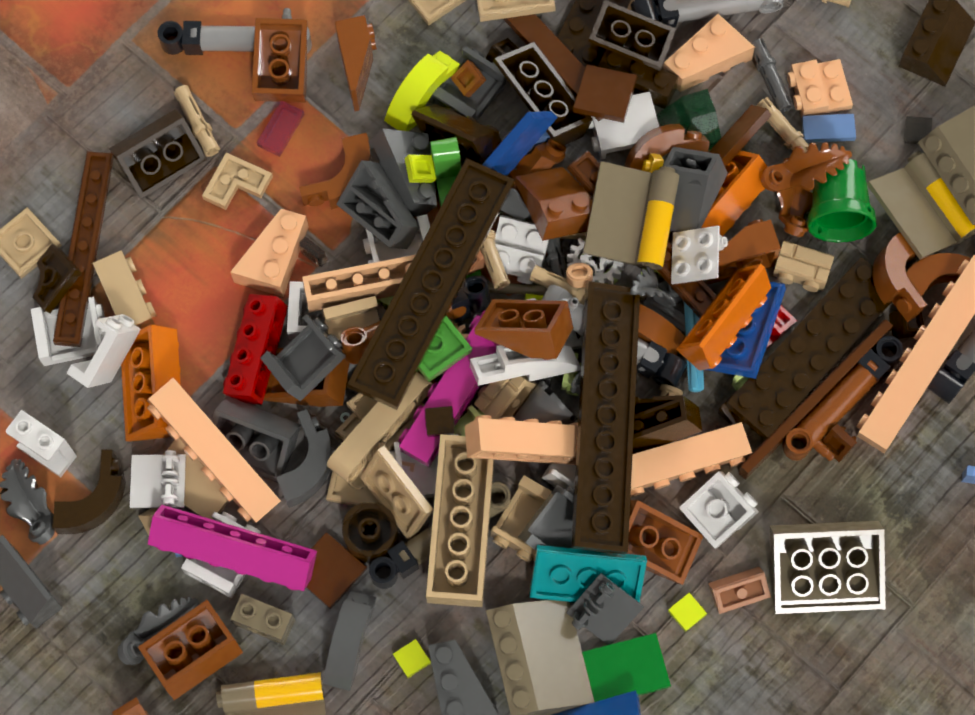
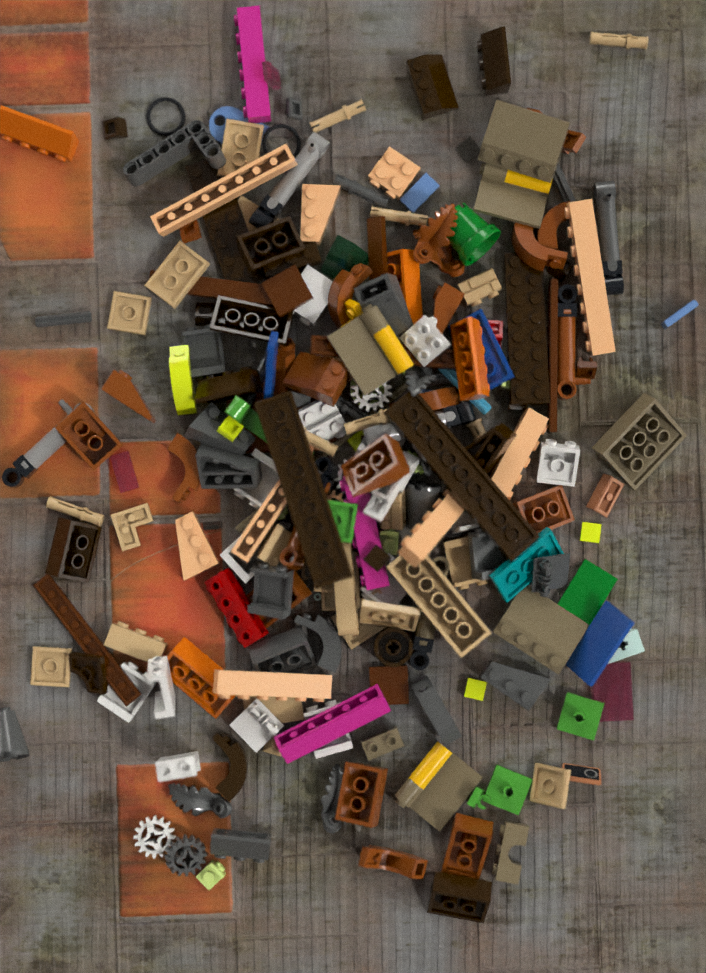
camera: 50 degrees left, 15 degrees up
dark orange plate [451,60,486,98] -> none
light nougat tile [566,263,593,288] -> none

